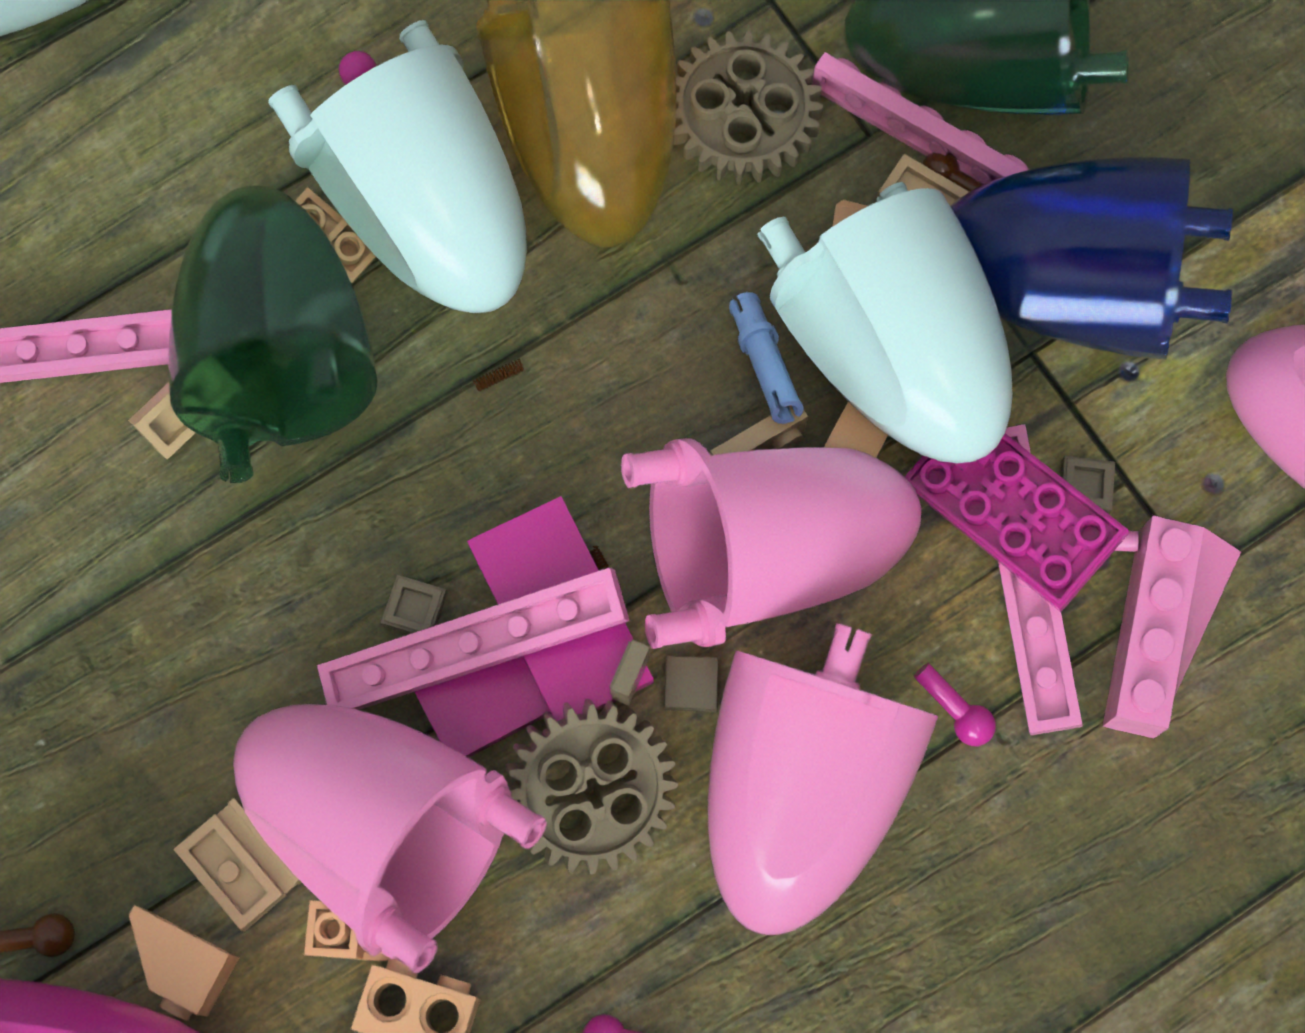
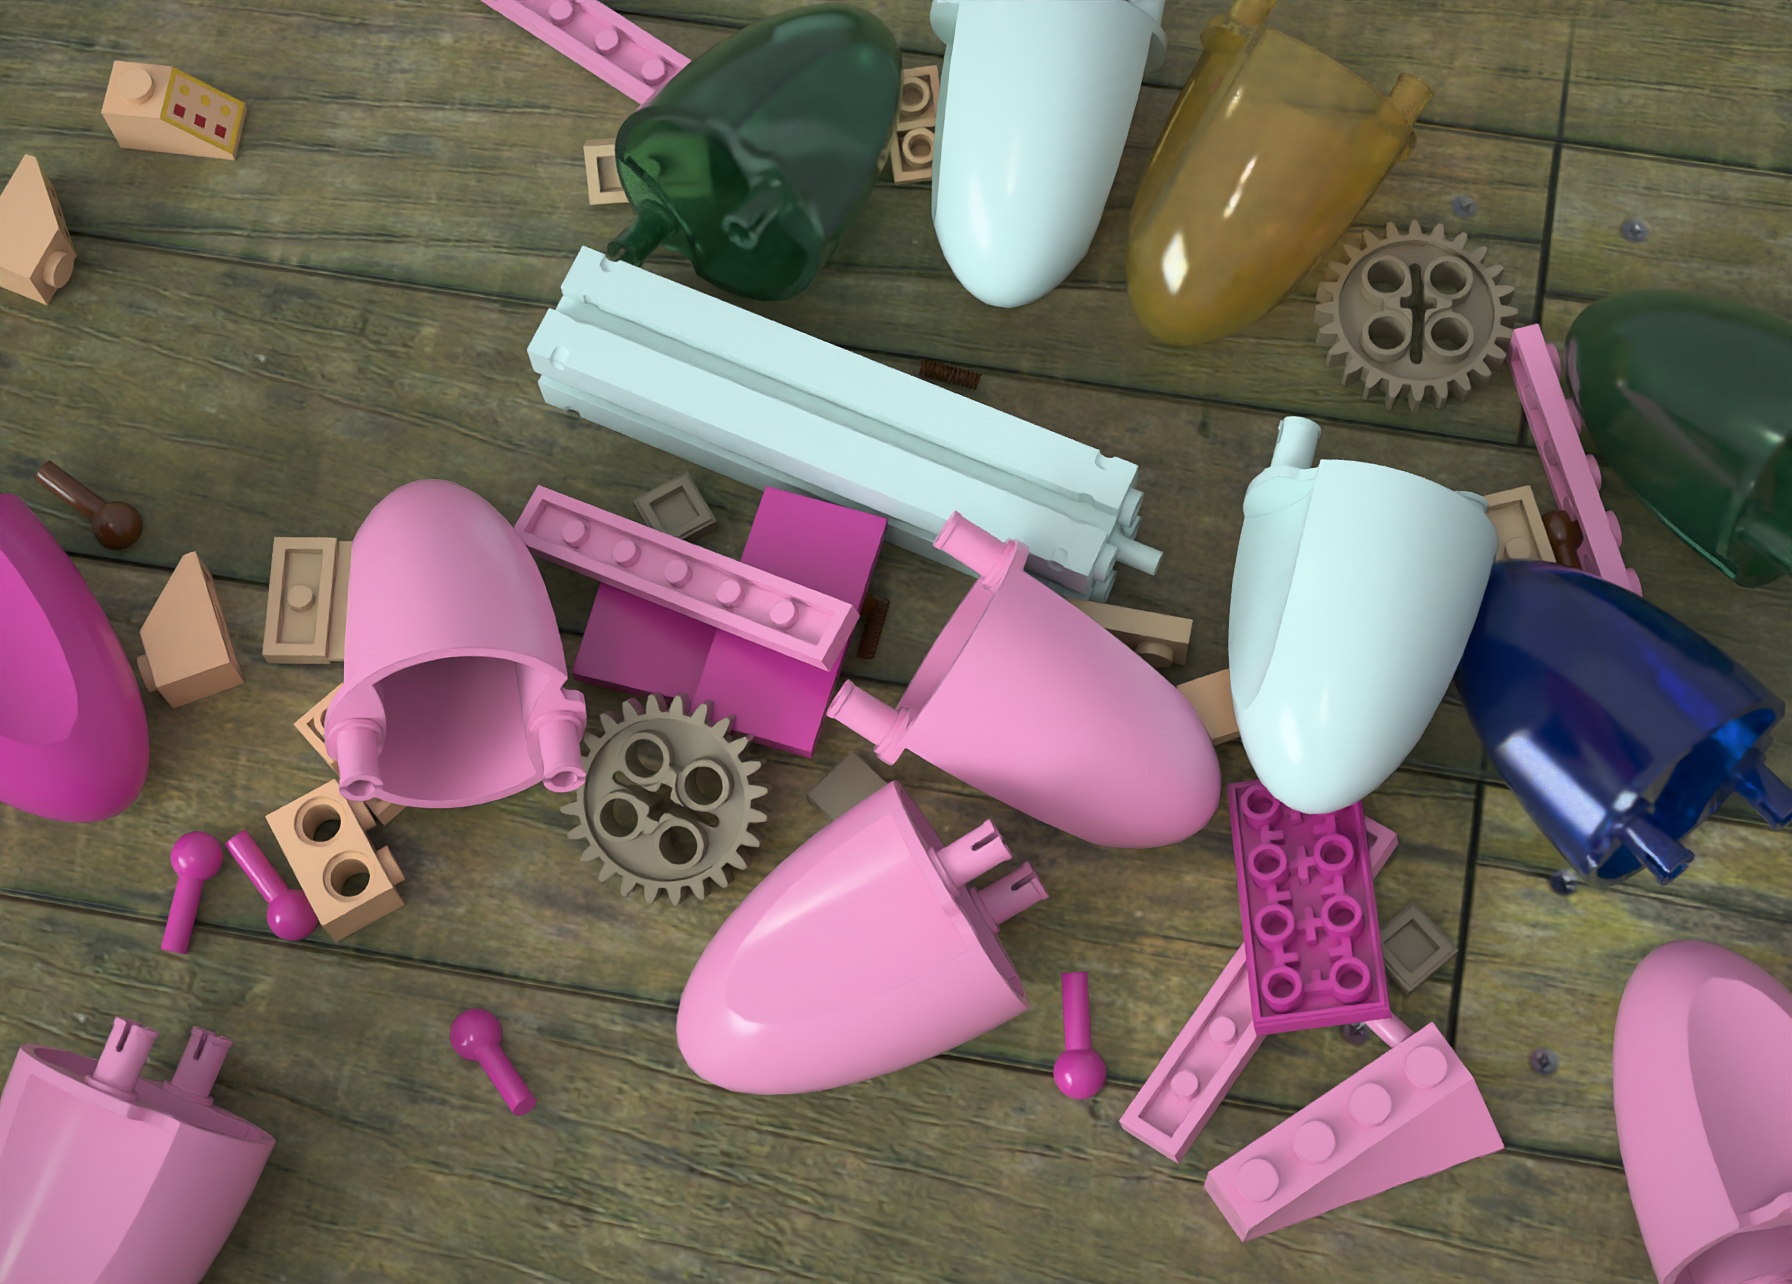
camera: 50 degrees right, 5 degrees down
dark tan tile [610,640,650,706] -> none
light blue pin [729,292,804,424] -> none
none -> light aqua brick [527,246,1163,604]

